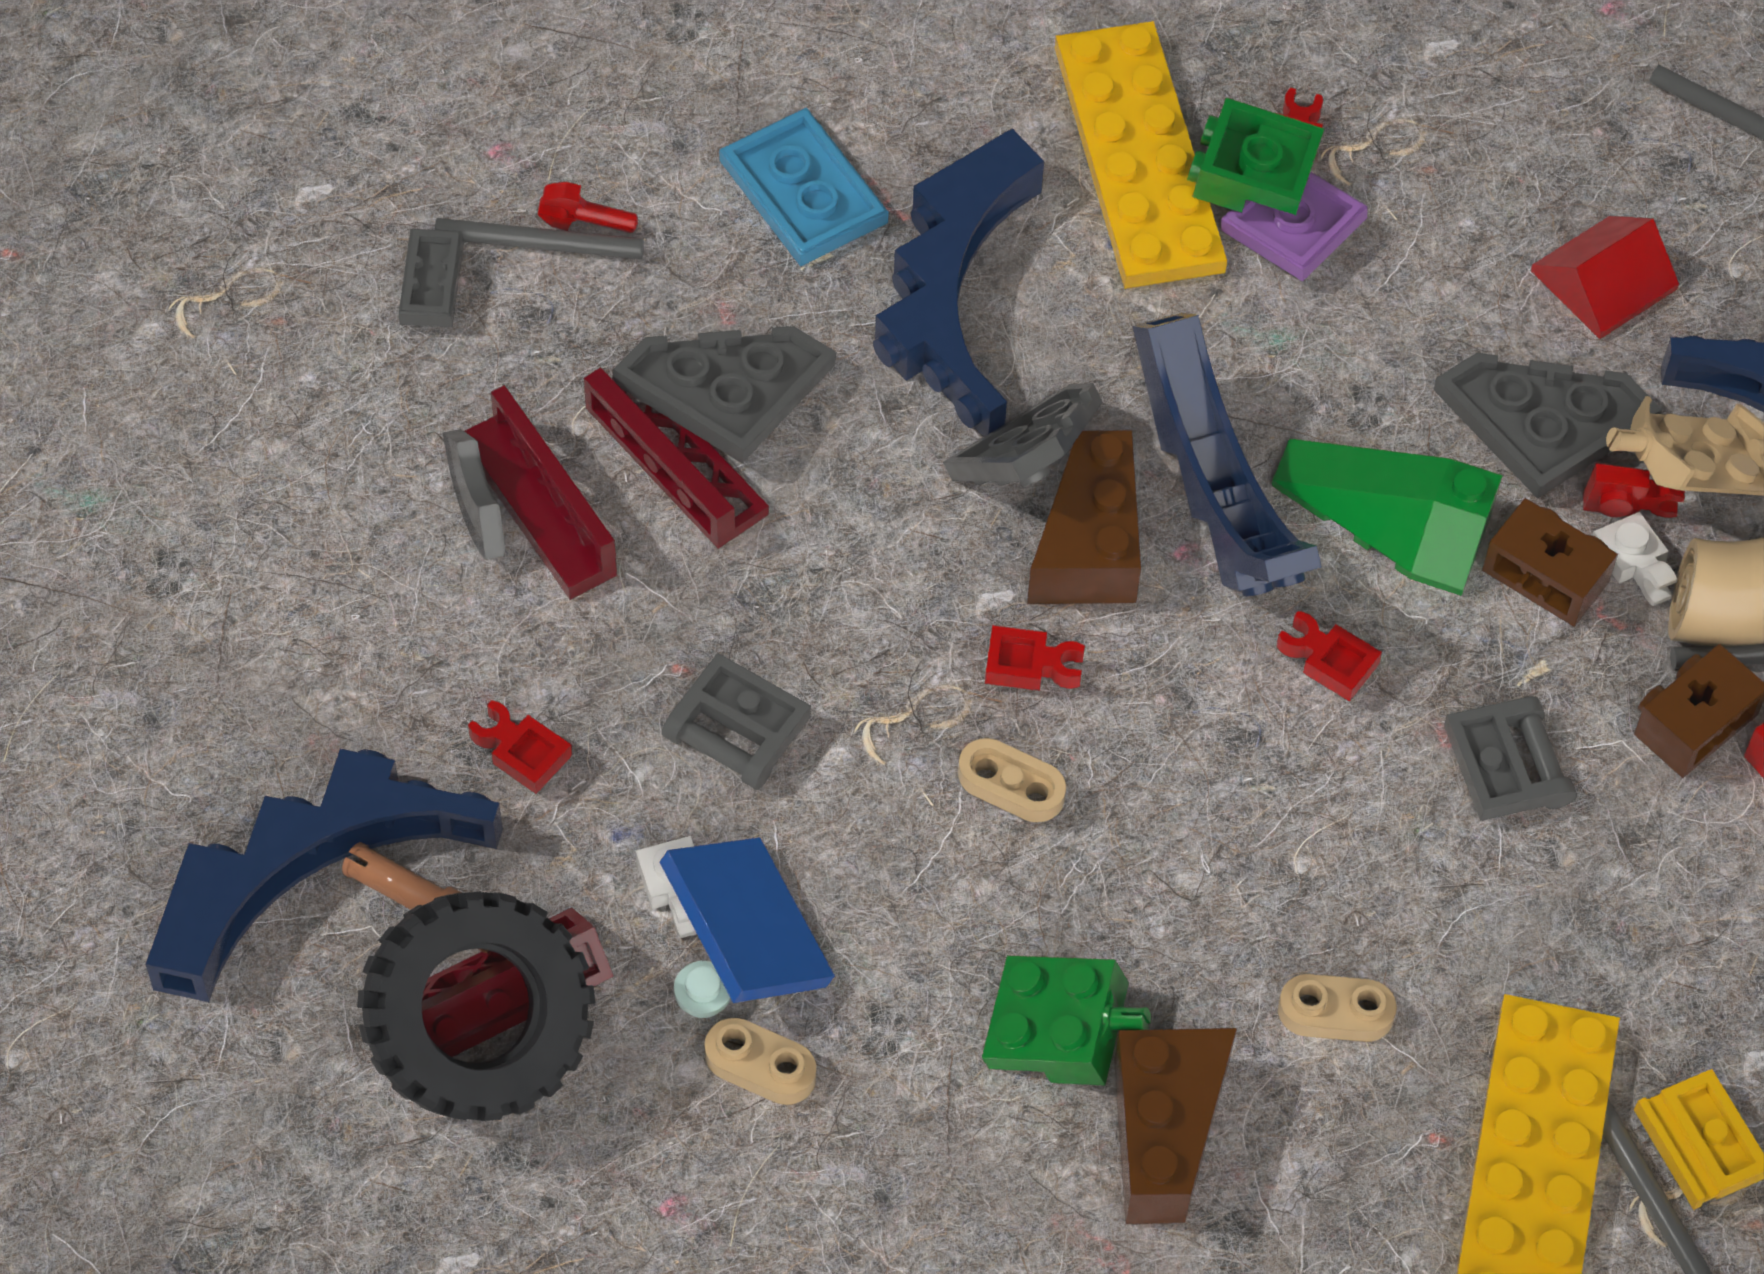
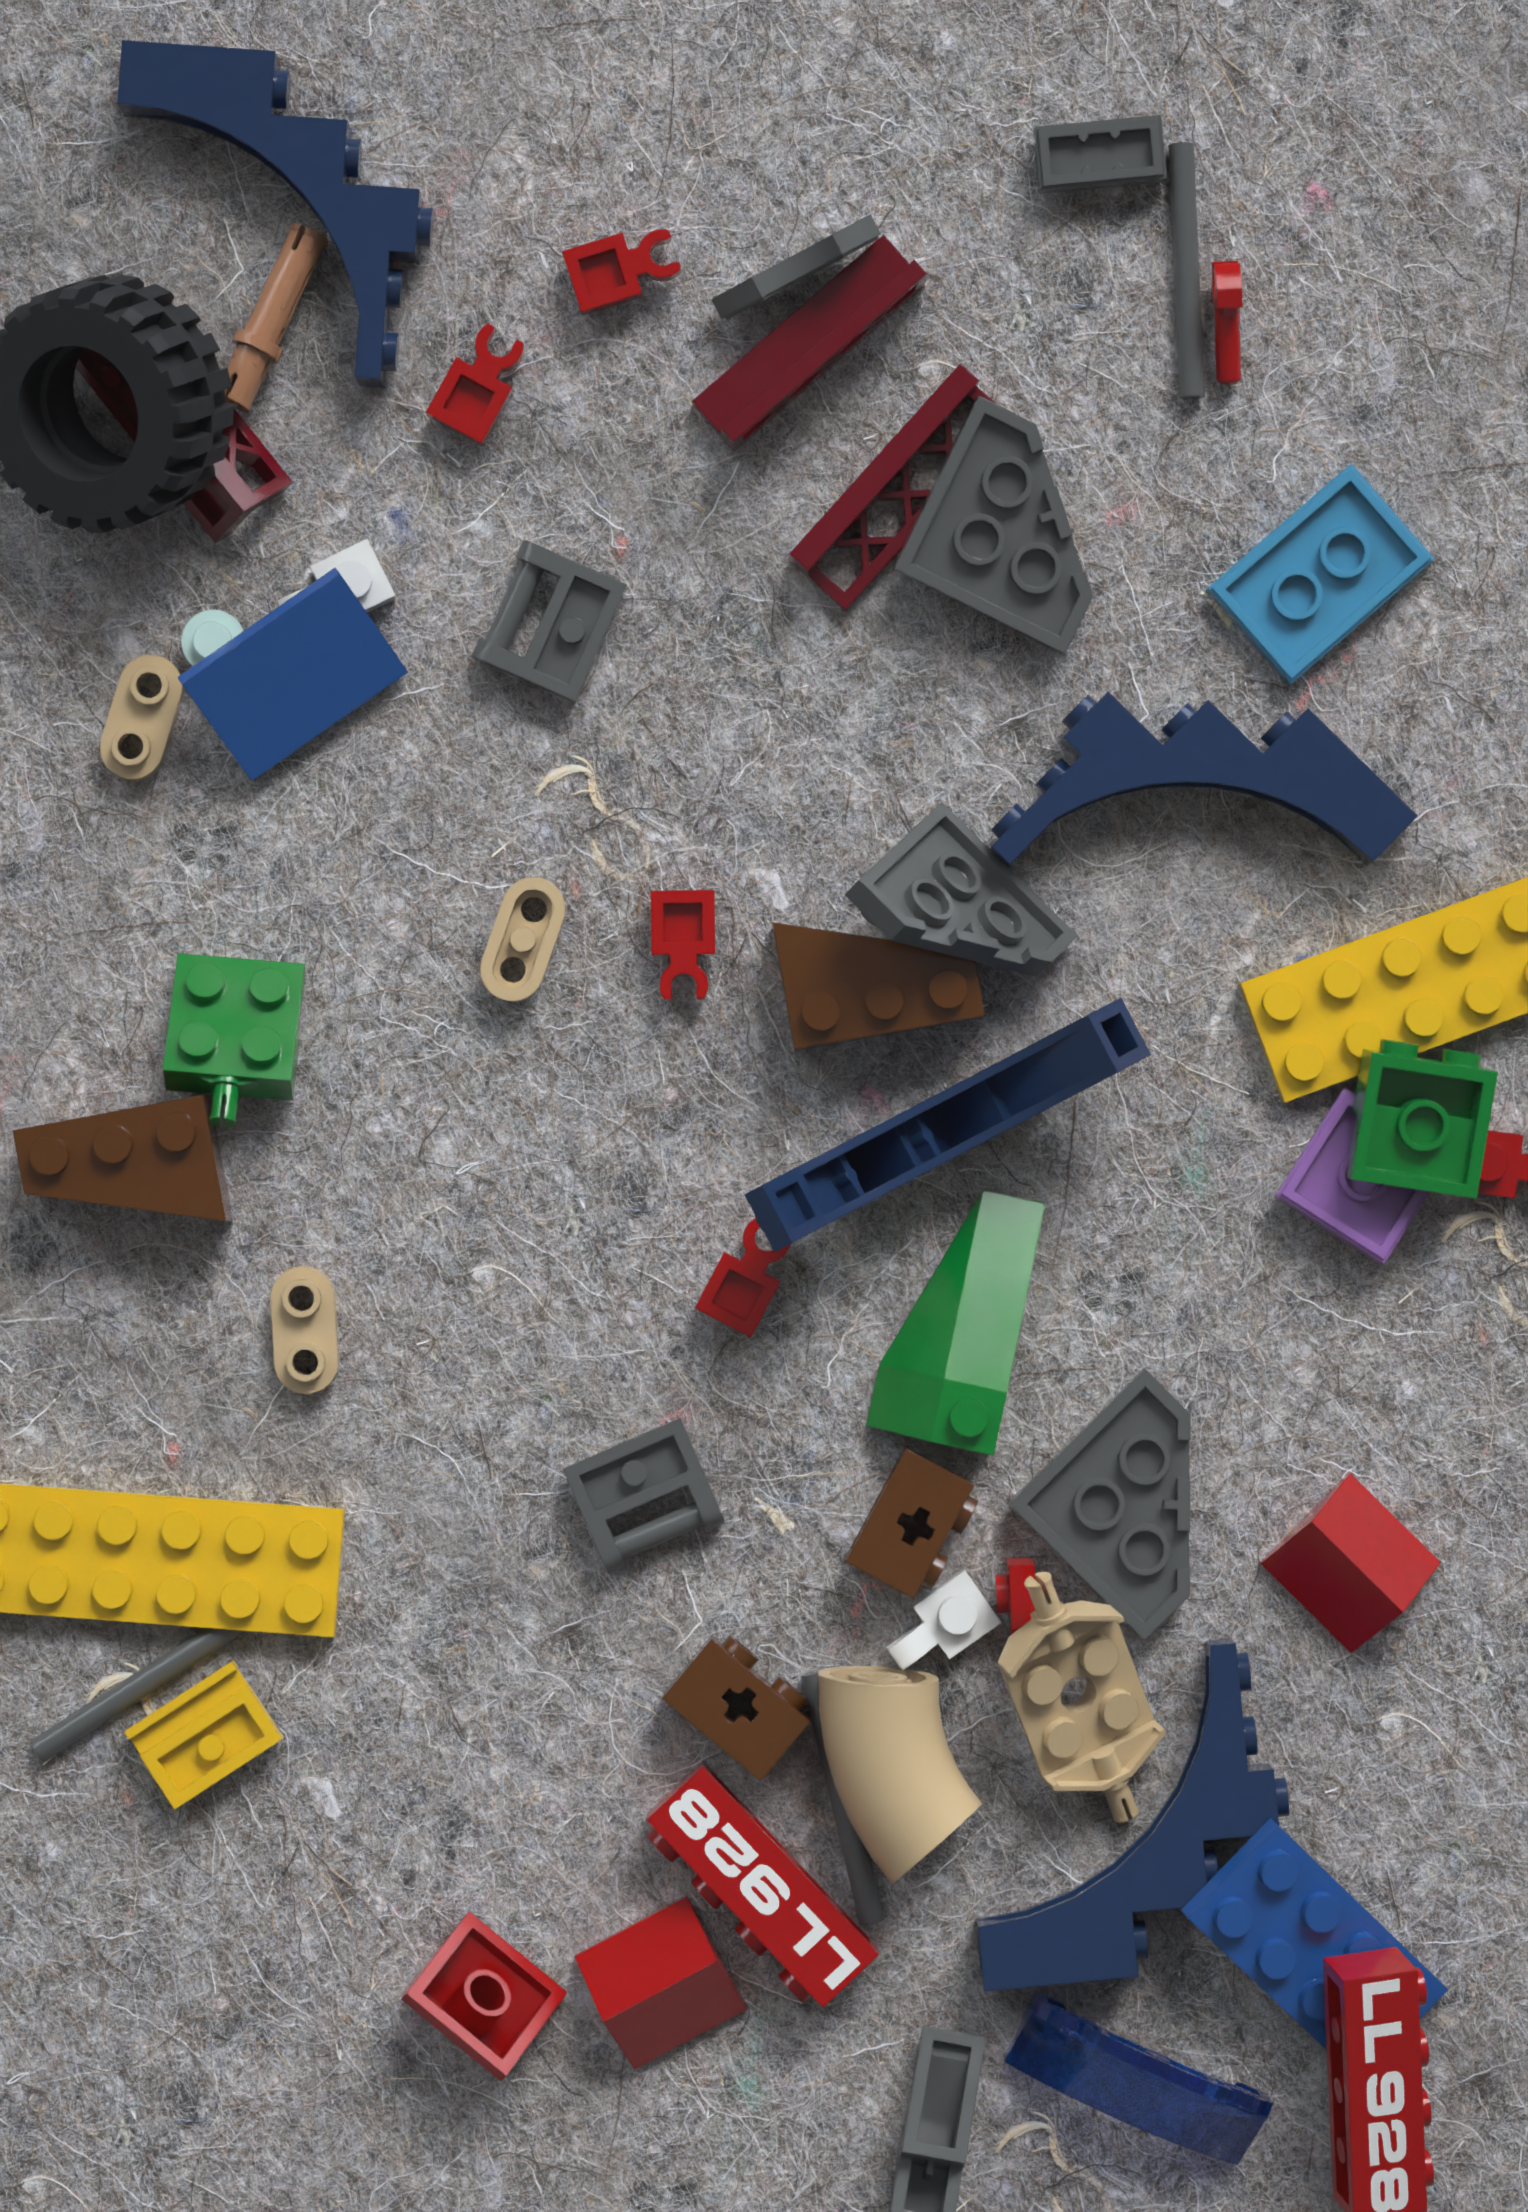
camera: 80 degrees right, 30 degrees up
none -> red plate [562,229,681,316]

